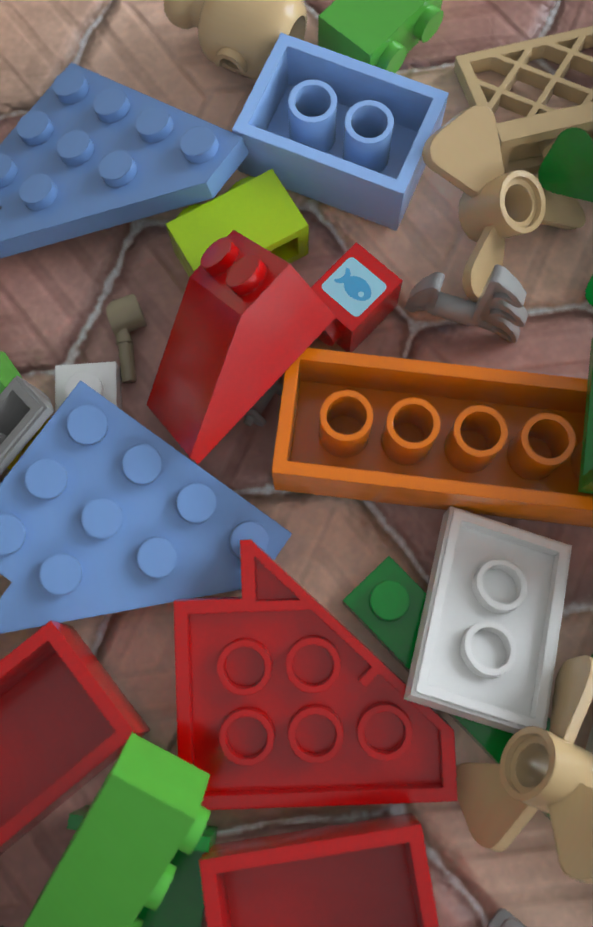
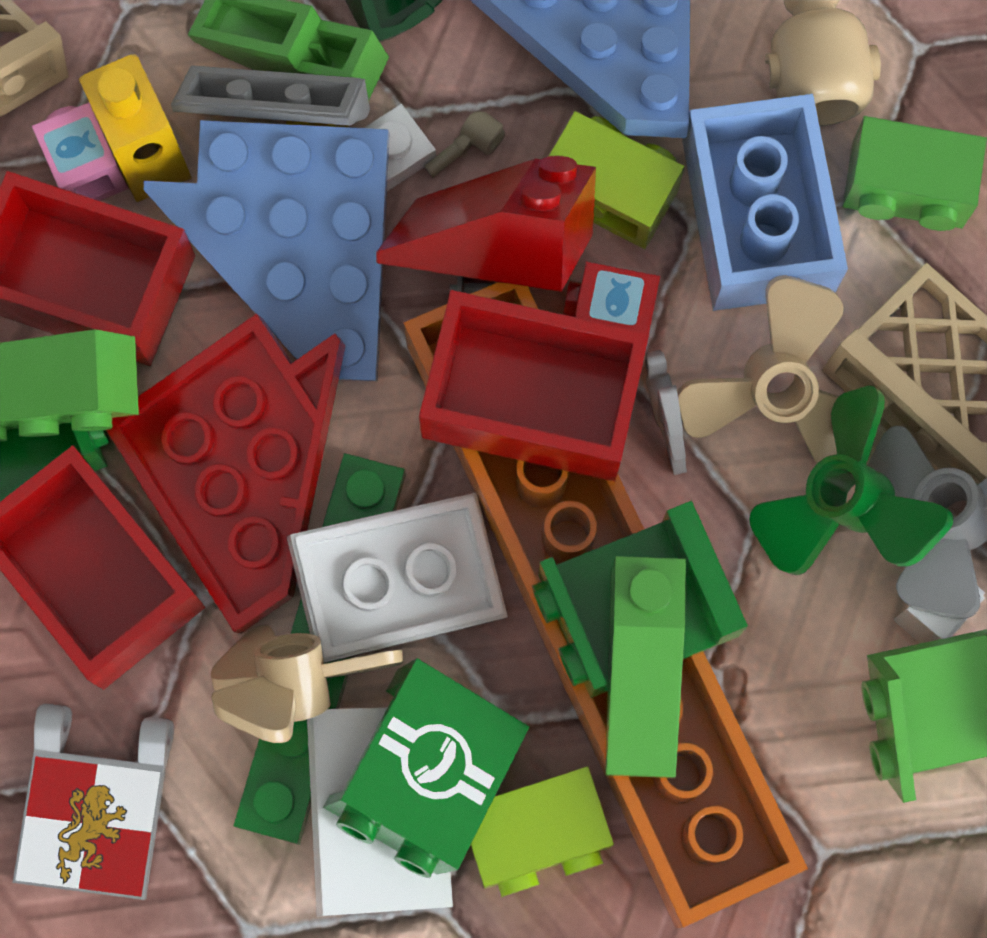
camera: 55 degrees right, 0 degrees up
none -> red piece [419,290,649,482]

